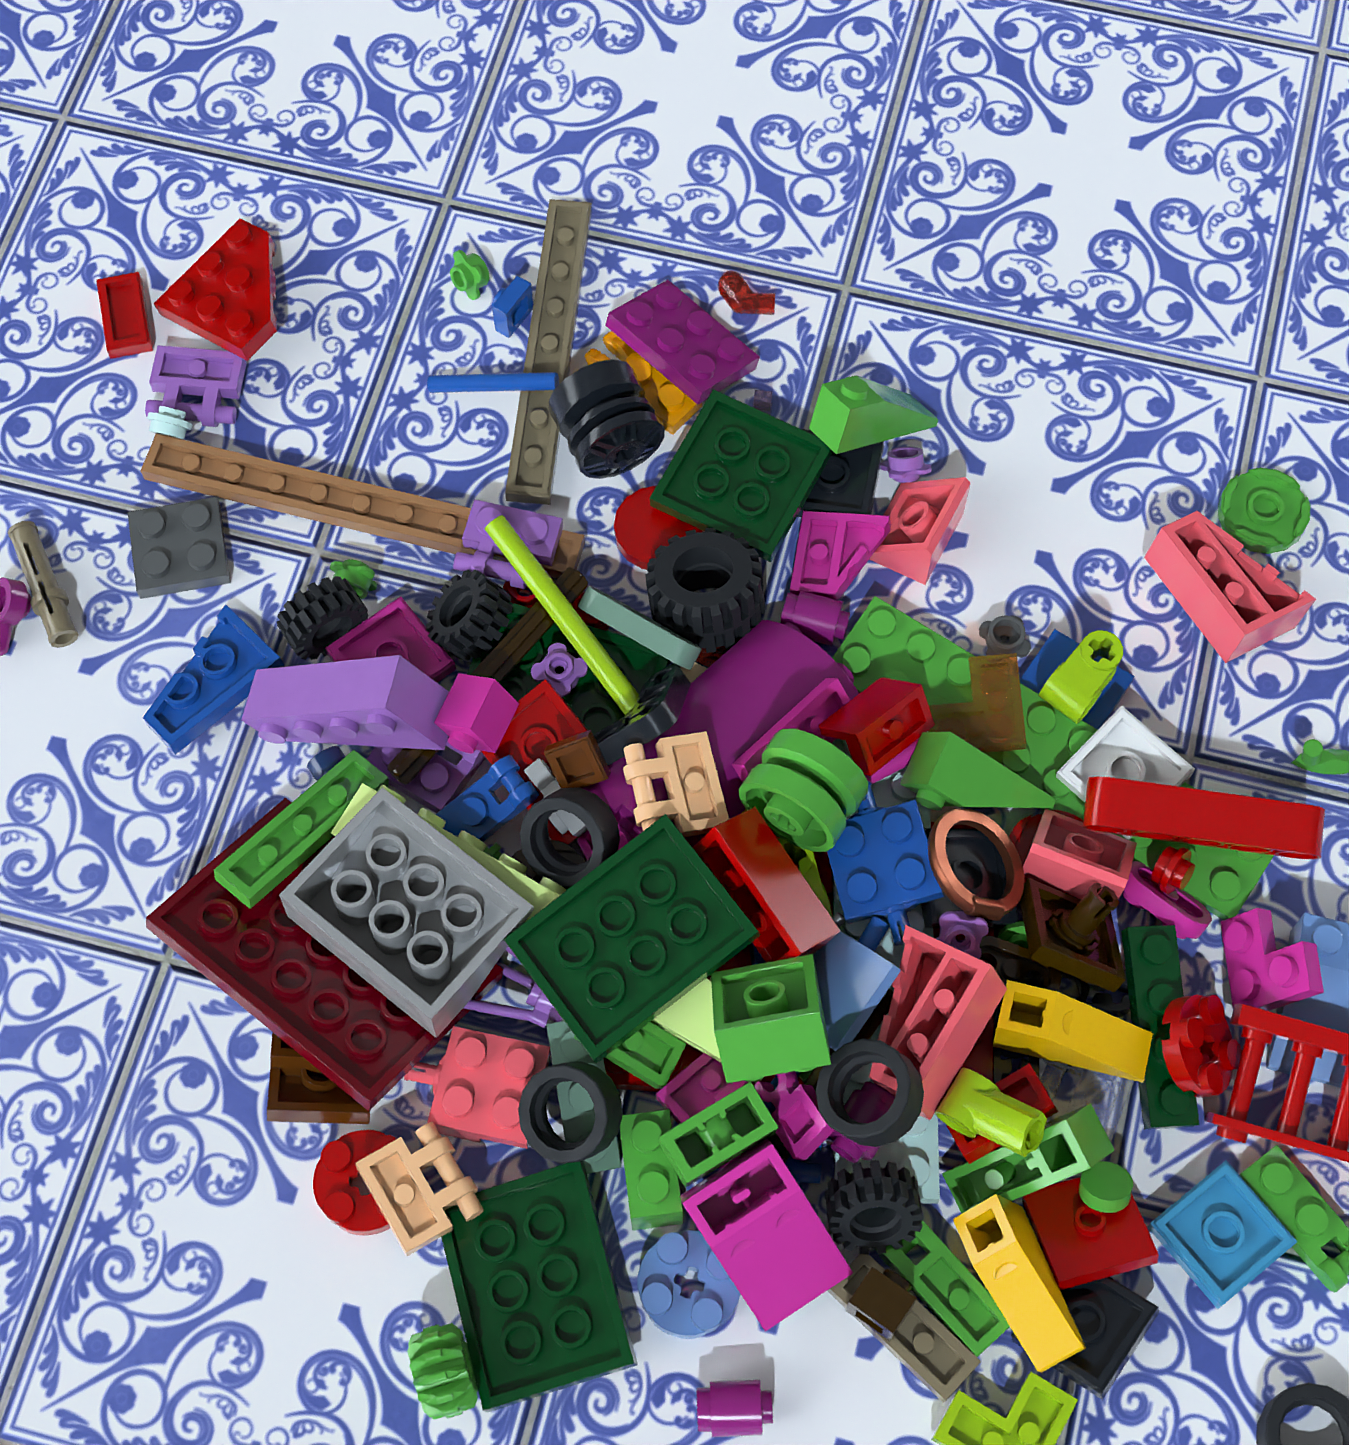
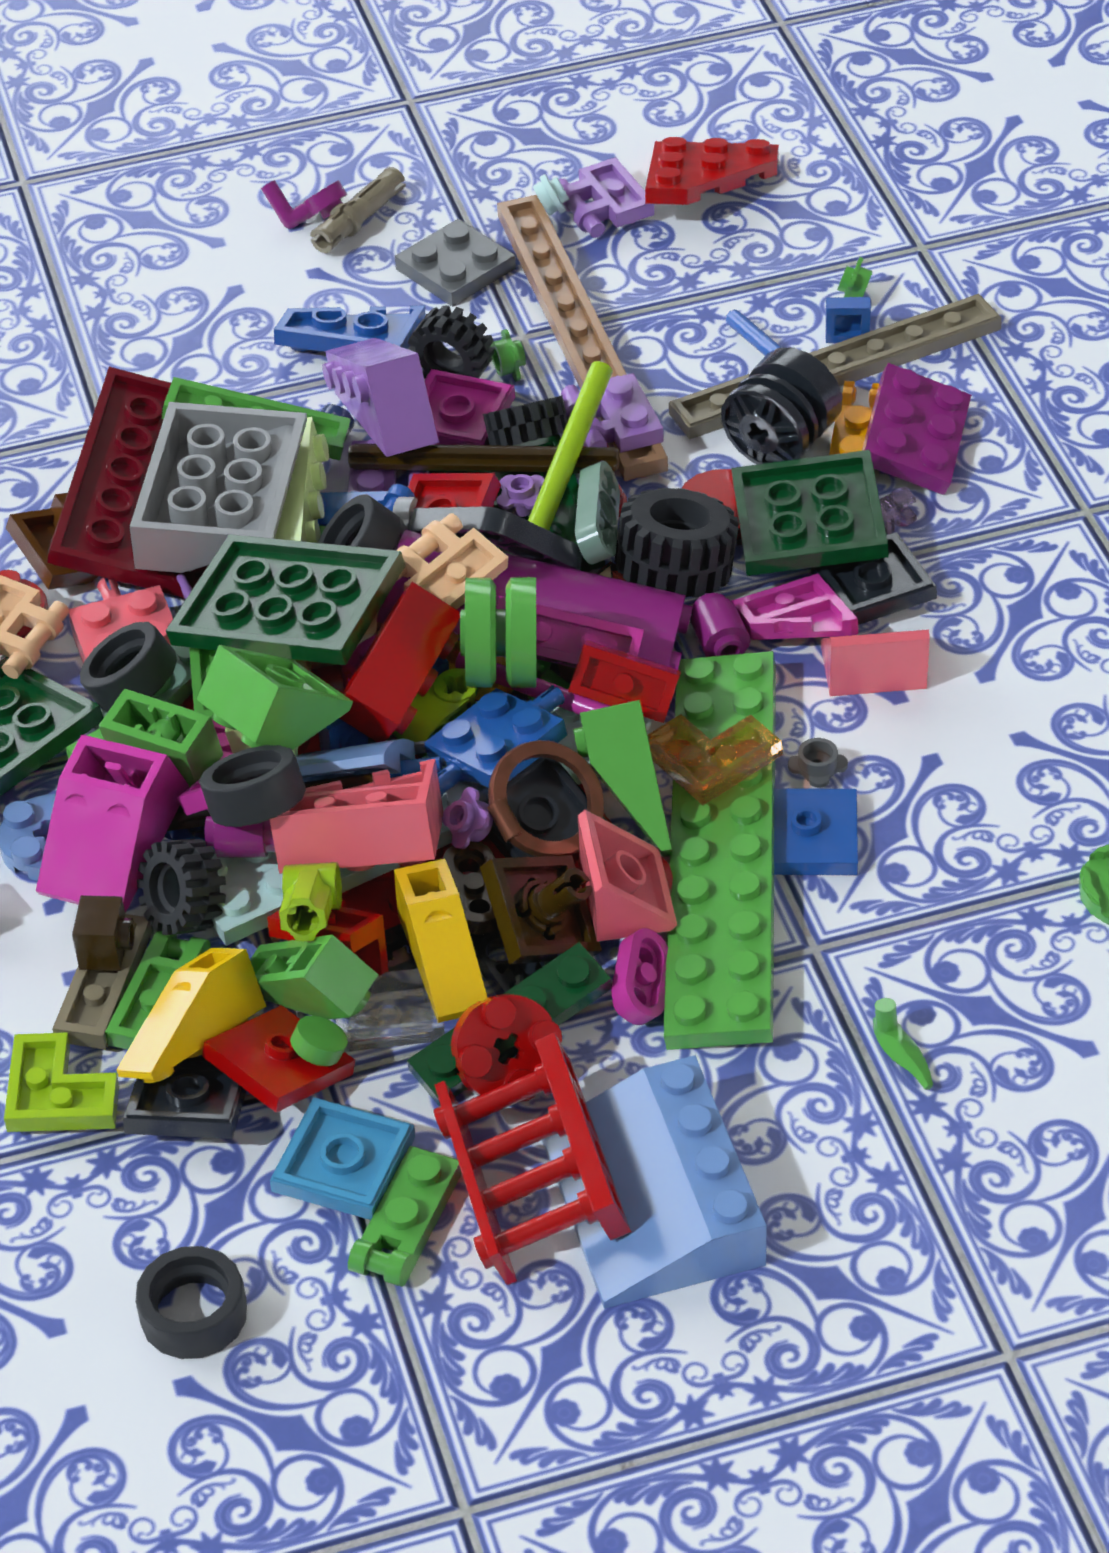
camera: 60 degrees right, 20 degrees down
red tile [96,272,153,359] -> none
dark pink brick [434,673,519,754] -> none
reddish brown tile [544,730,611,788] -> none
clear red arm [718,270,775,315] -> none
bright green slope [809,375,939,454] -> none
medium lavender plate [881,446,932,483] -> none
lime piece [1038,630,1123,724] -> none
white tile [1056,706,1195,840] -> none
red beam [1083,777,1325,859] -> none
coral wedge [1144,511,1316,663] -> none
red plate [1151,846,1195,894] -> none
dark pink plate [1221,908,1324,1011] -> none

